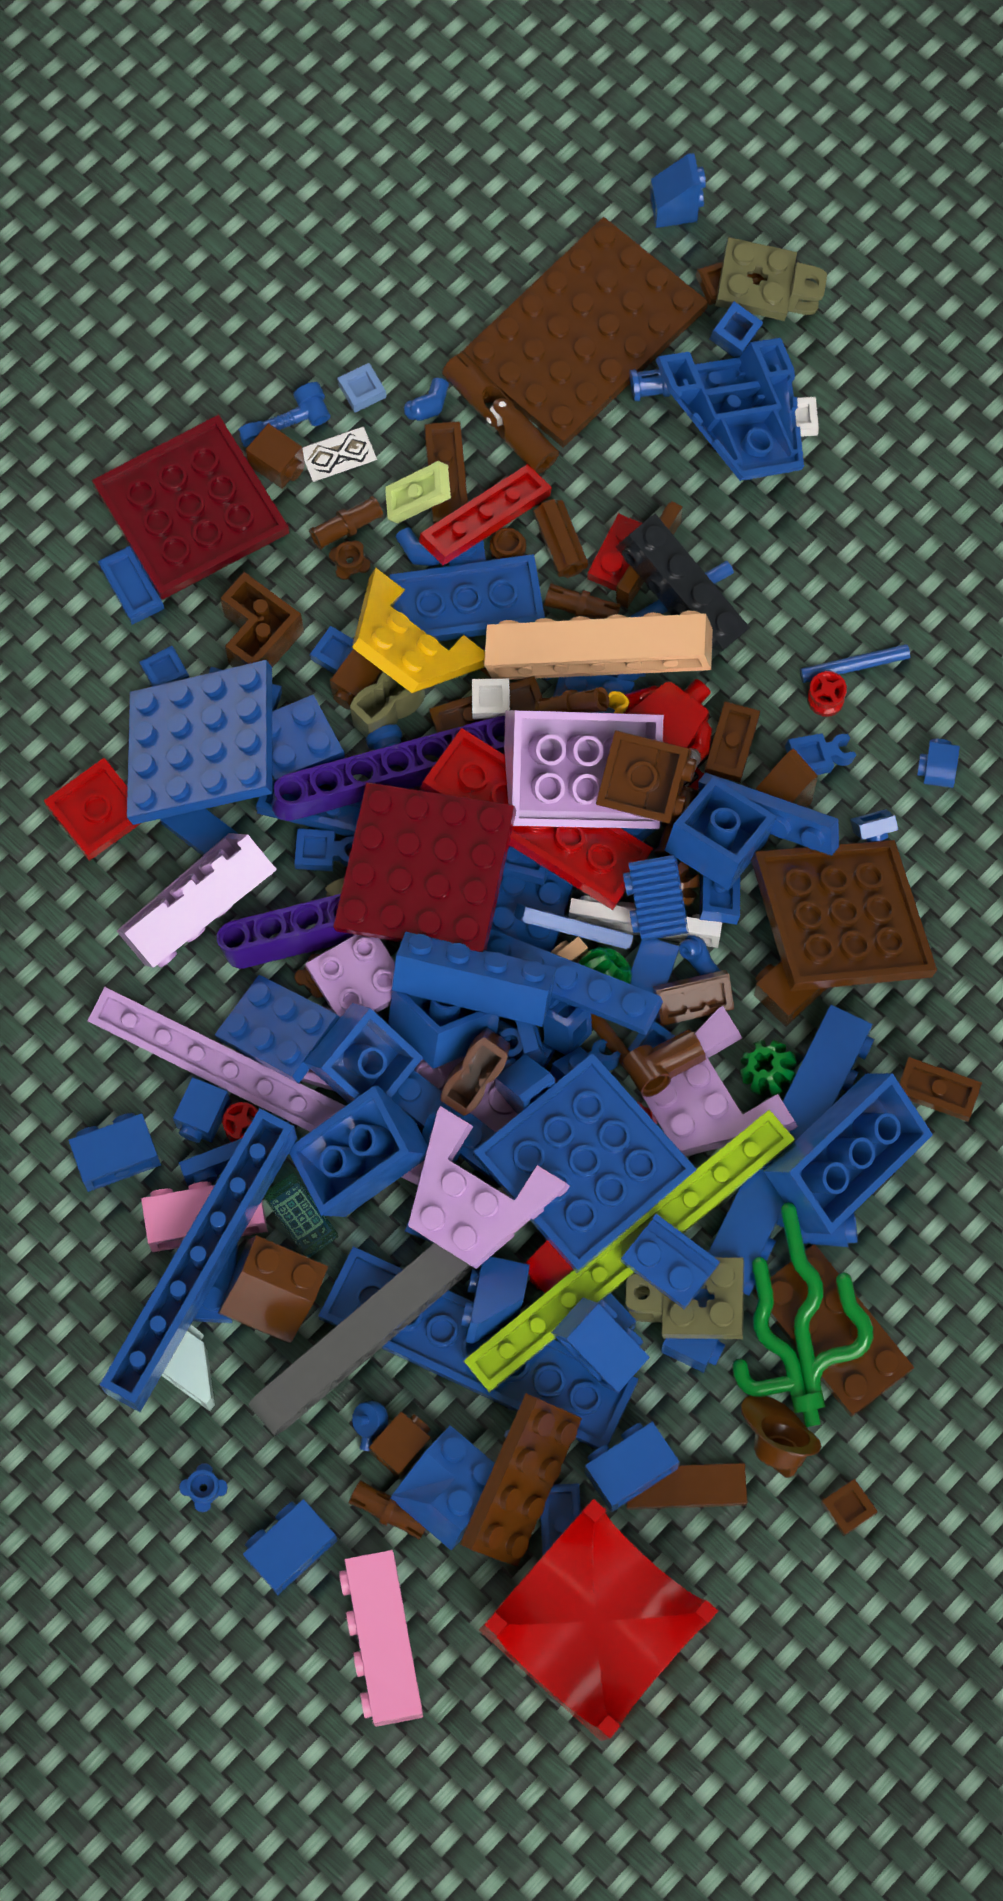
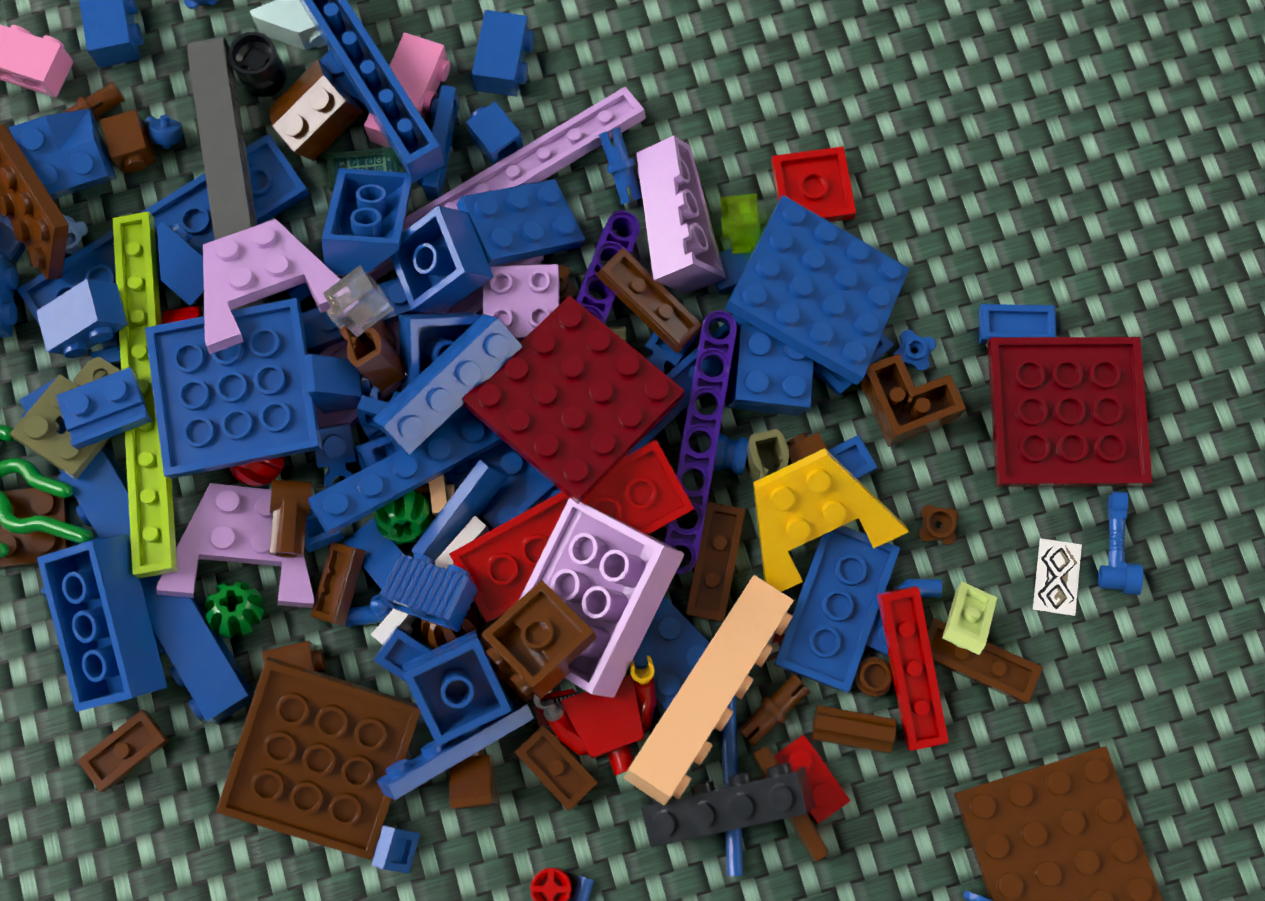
camera: 120 degrees right, 5 degrees up
blue tile [140,646,190,687] -> none
red wheel [222,1102,258,1142] -> none
reddish brown brick [246,423,305,489] -> none
reddish brown pin [309,496,383,550] -> none
medium blue plate [337,363,386,413] -> none
blue arm [404,378,449,421] -> none
reddish brown piece [442,352,559,474] -> none
white plate [472,678,510,719] -> none
reddish brown pin [535,687,610,713] -> none
blue plate [785,733,856,775] -> none
none -> black wheel [229,31,287,98]
none -> clear brick [323,265,394,337]
none -> reddish brown tile [596,247,702,354]
none -> blue pin [598,127,642,205]
none -> clear neon green brick [720,193,761,254]
none -> blue plate [893,330,936,371]

